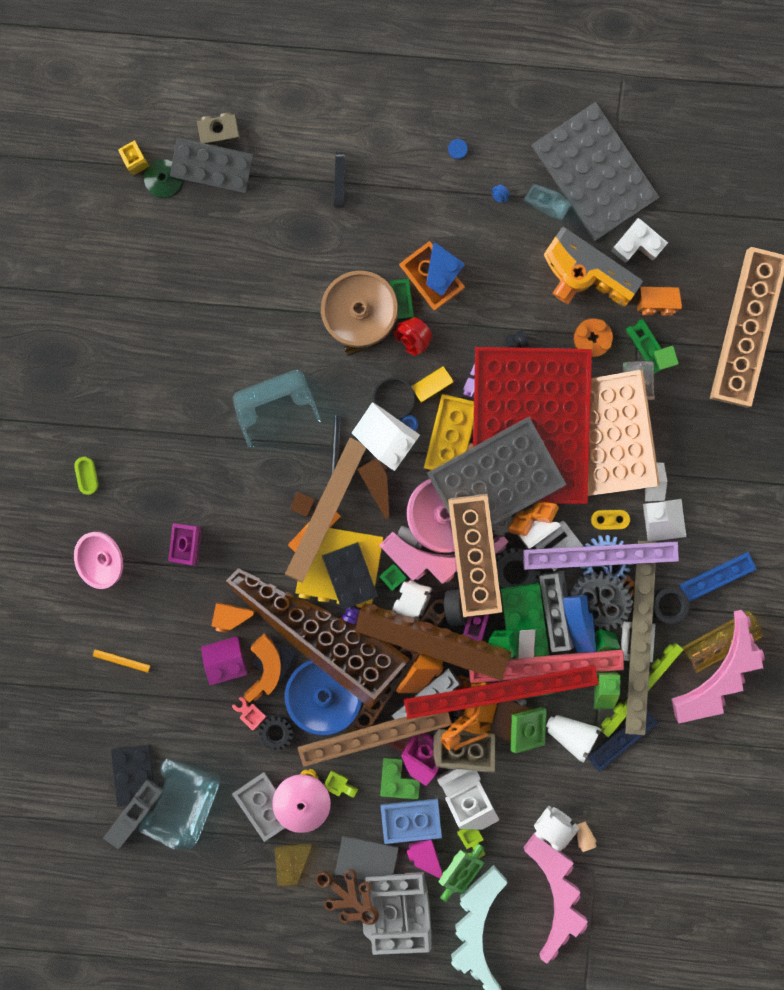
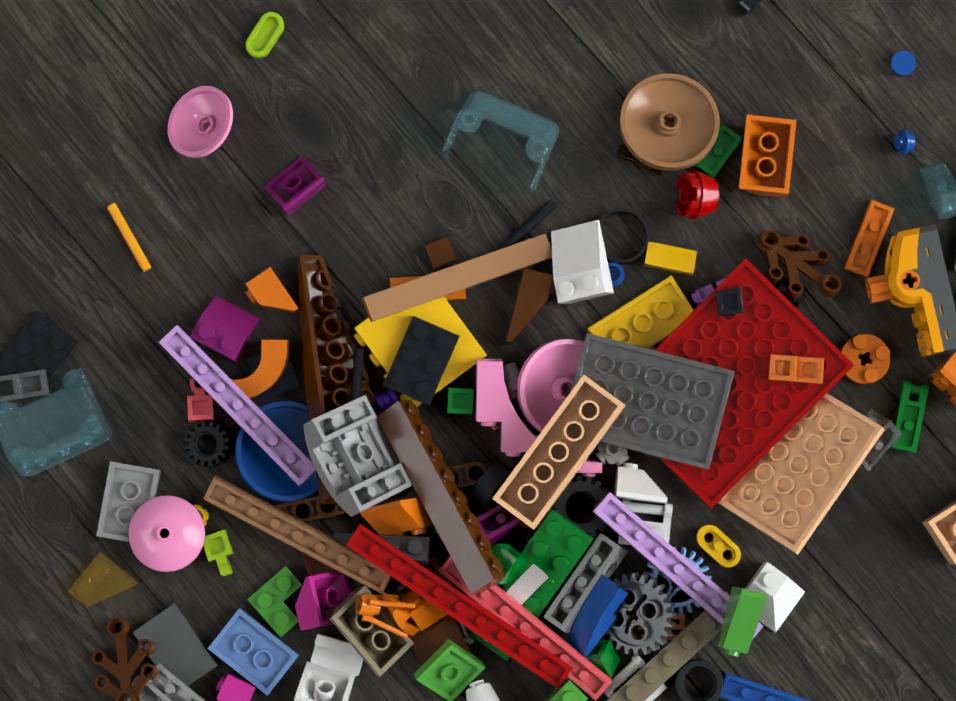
camera: 45 degrees right, 5 degrees down
white brick [393,579,432,621] -> none
blue wing [426,242,465,296] -> none
orange tile [508,501,559,536] -> none
white slope [645,463,667,501] -> none
bright green tile [654,346,679,370] -> none
none -> lavender plate [159,325,316,487]
none -> light grey slope [303,395,412,517]
none -> black bar [350,348,364,402]
none -> black tile [715,288,744,316]
none -> bright green slope [718,586,767,657]
none -> reddish brown plant [756,230,842,298]
none -> orange slope [769,354,824,384]
none -> orange tile [844,199,895,278]

